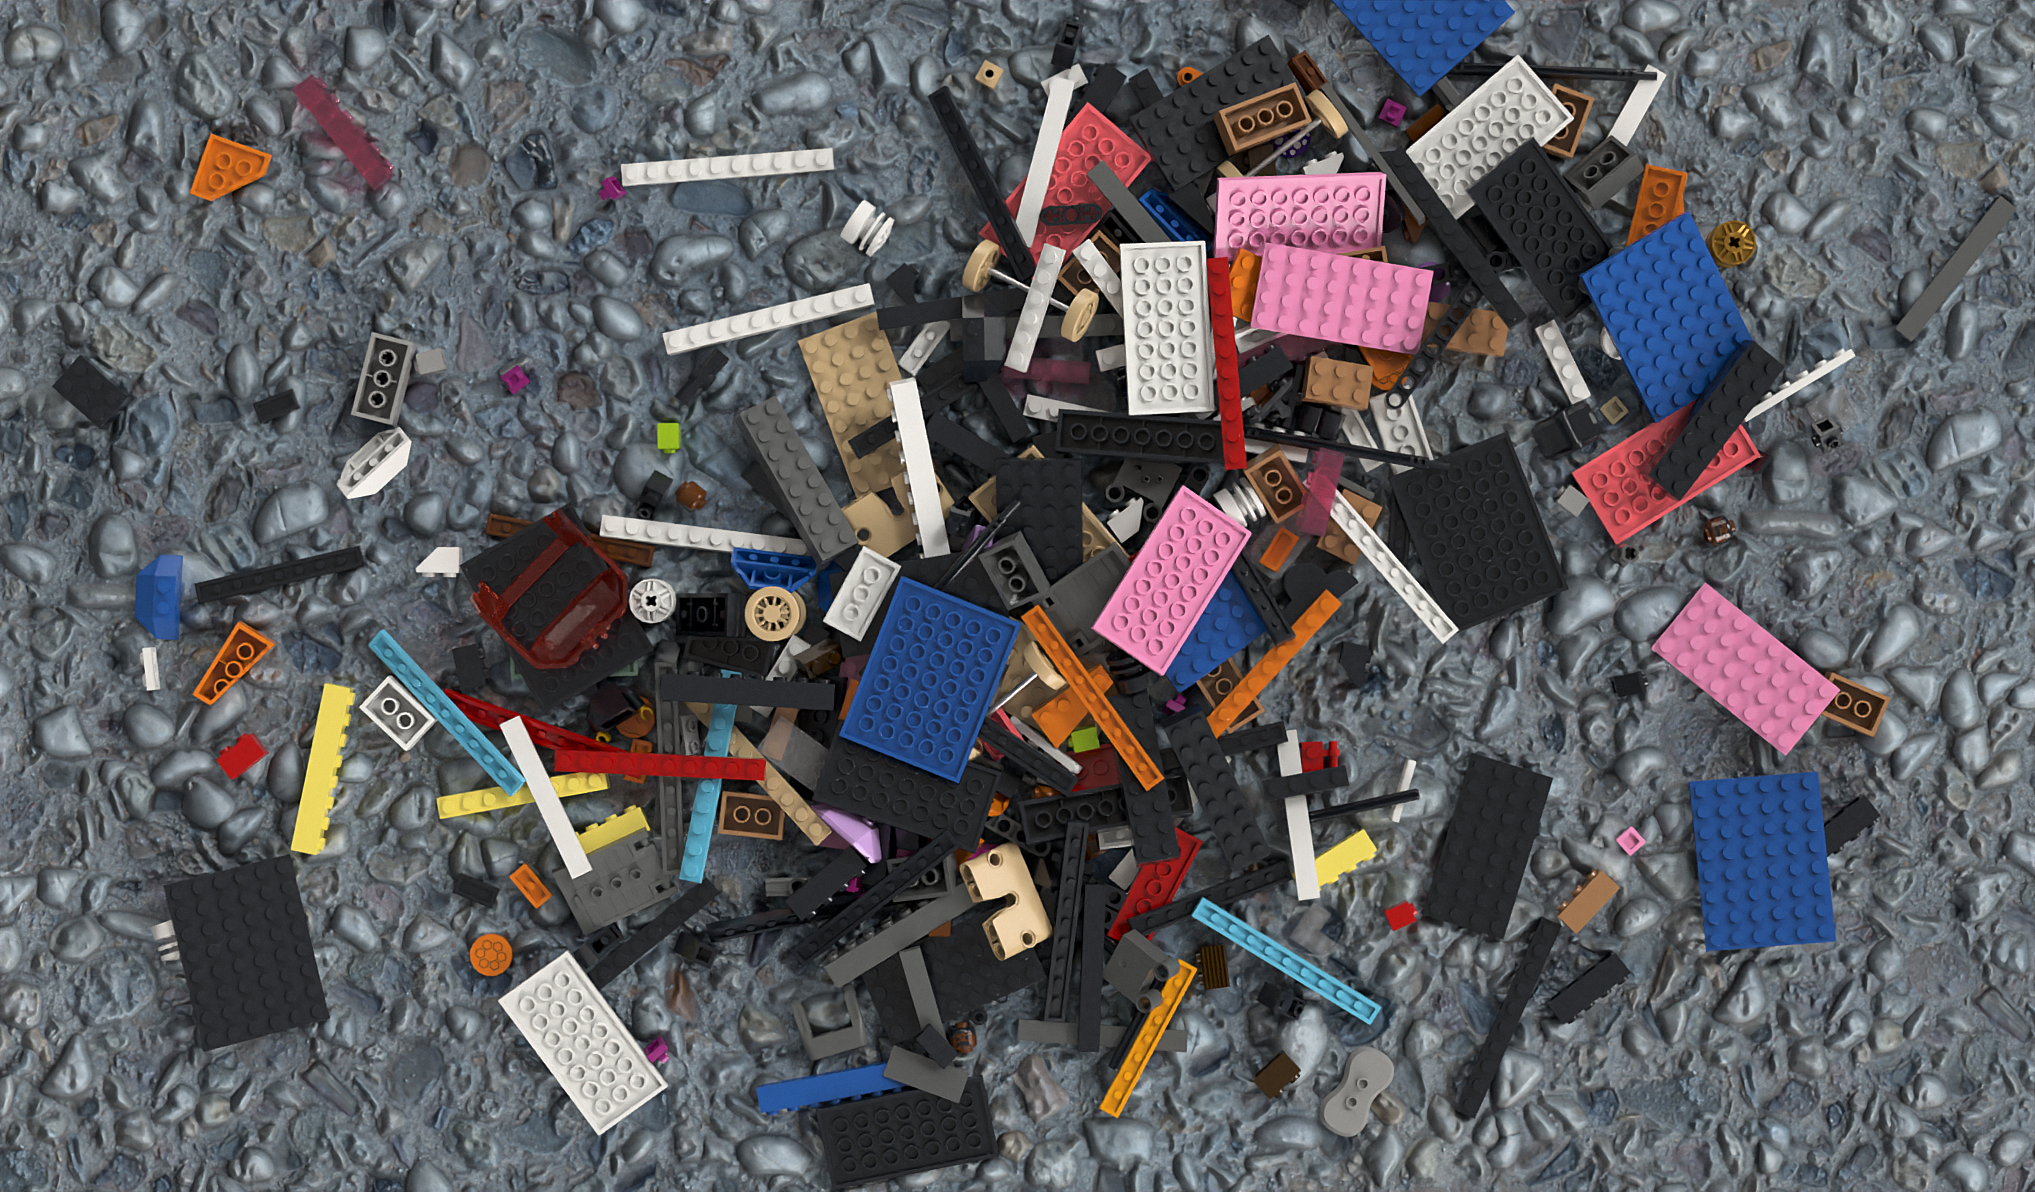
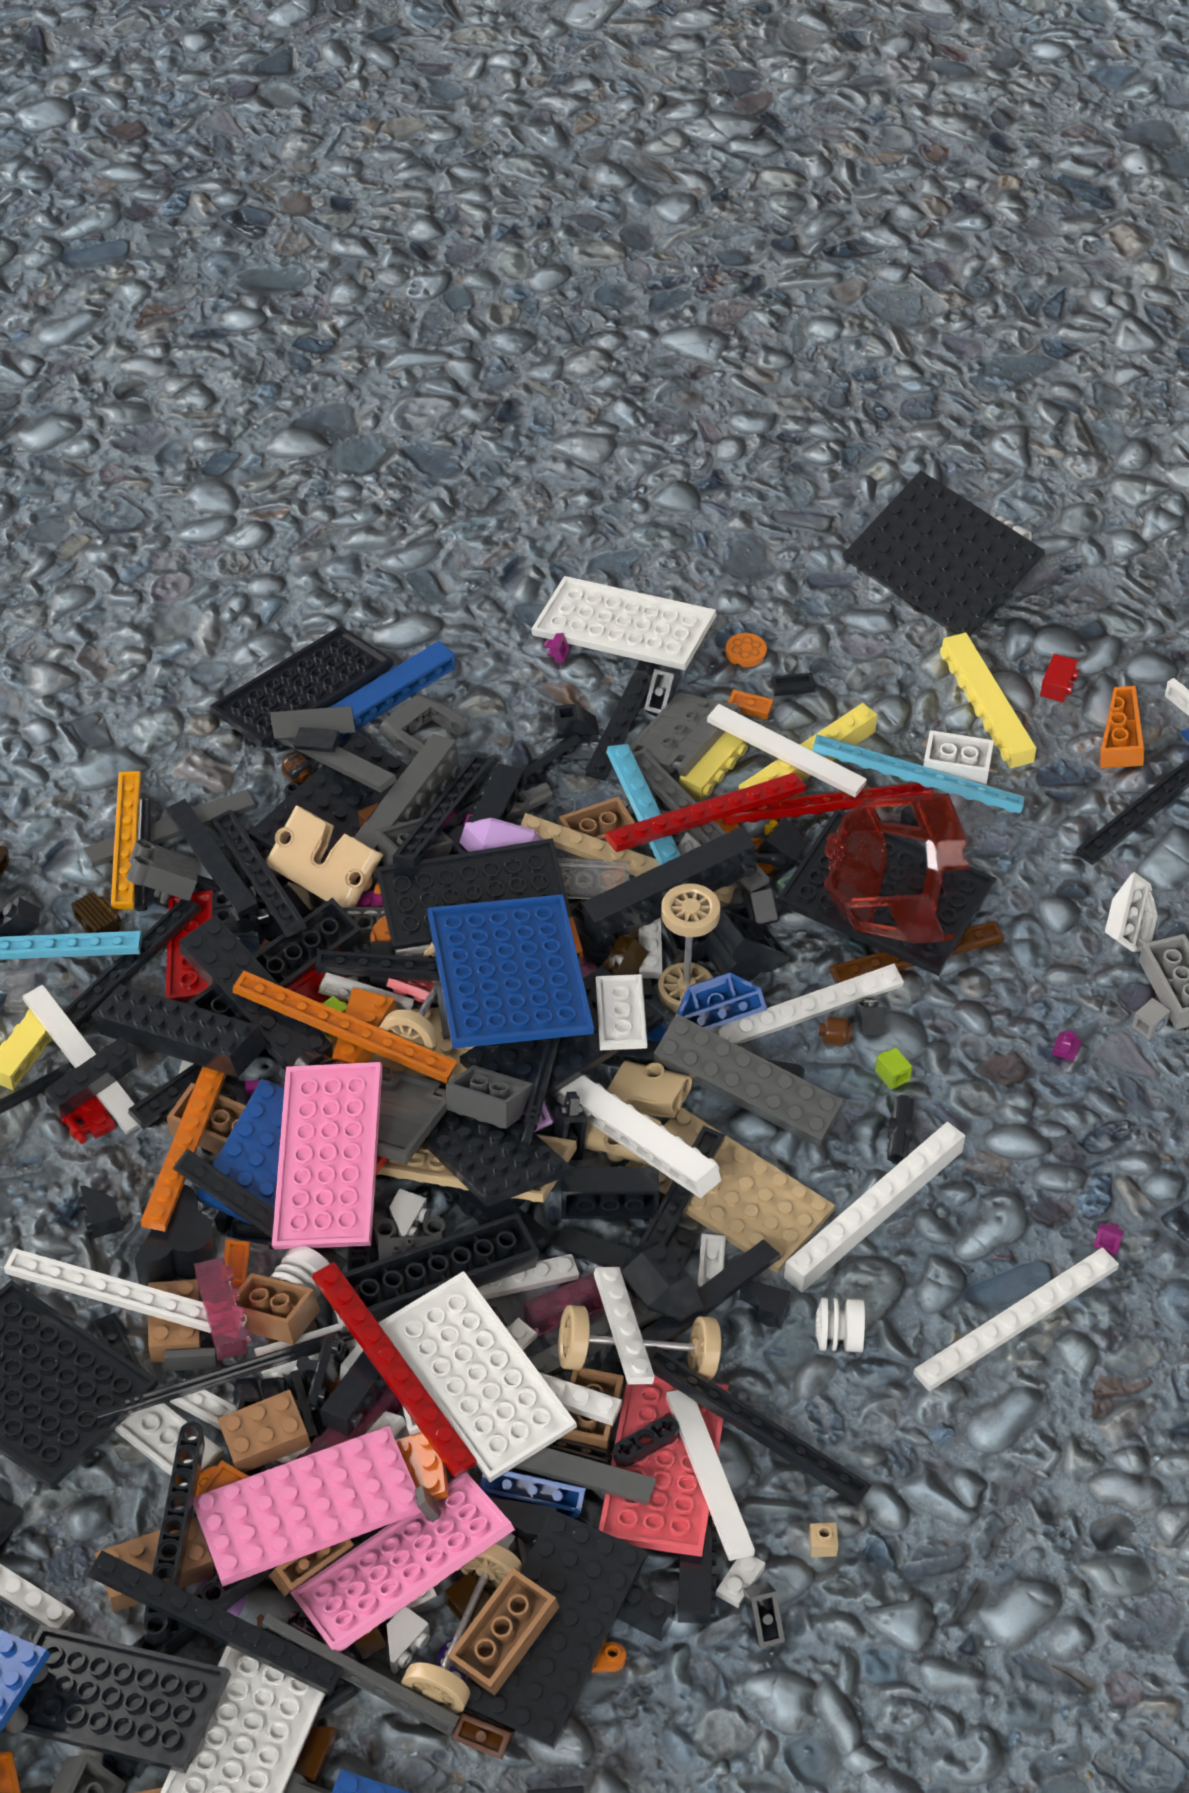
camera: 145 degrees right, 40 degrees down
white slope [416,547,462,577] -> none
white wheel [629,579,677,623] -> none
magenta tile [1378,99,1407,127] -> none
none -> dark grey tile [415,1485,440,1522]

